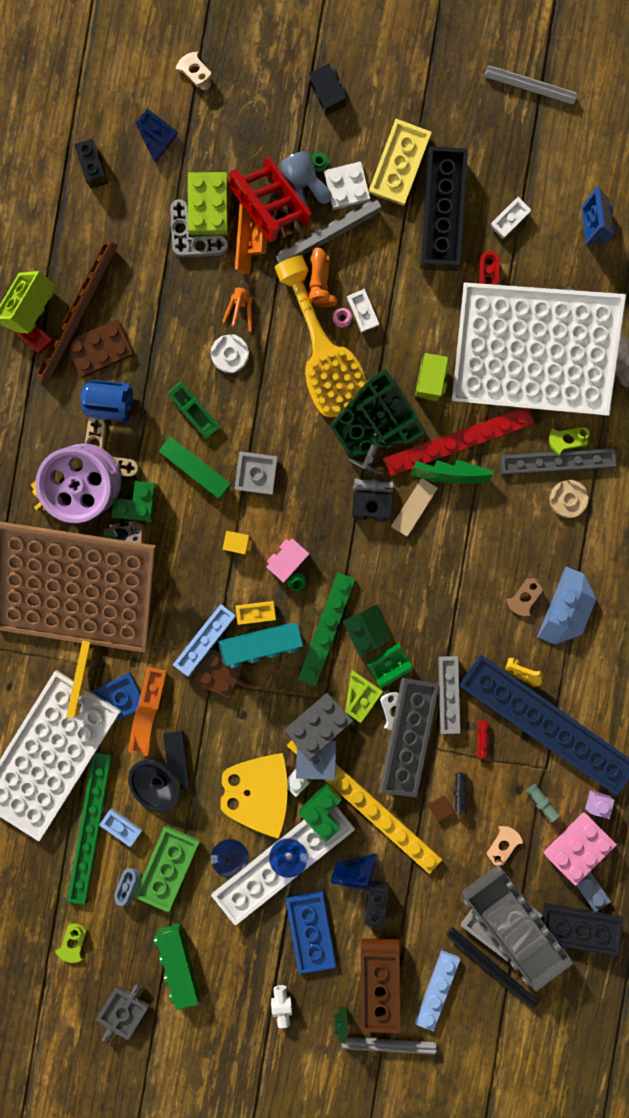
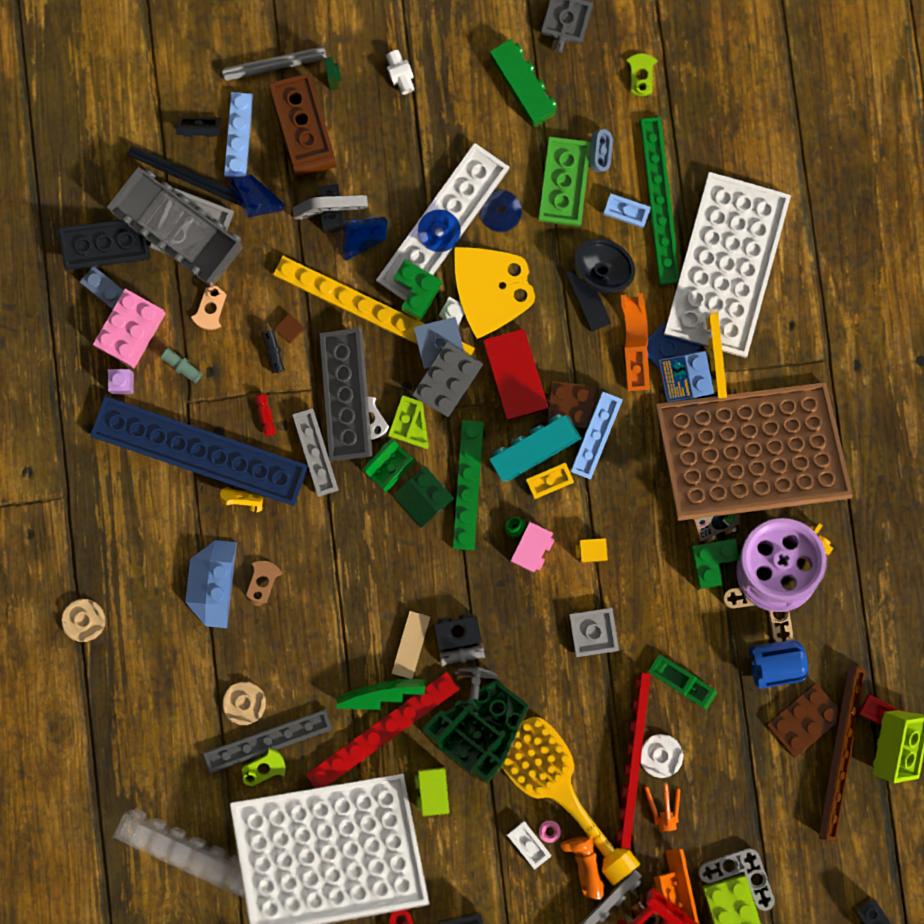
camera: 160 degrees right, 5 degrees down
green slope [159,437,232,499] -> none
blue tile [286,890,337,974] -> none
none -> black plate [176,116,221,137]
none -> clear blue wing [231,175,285,218]
none -> light grey beam [293,195,368,219]
none -> red tile [483,329,549,421]
none -> red plate [616,673,651,849]
none -> slope [658,351,714,402]

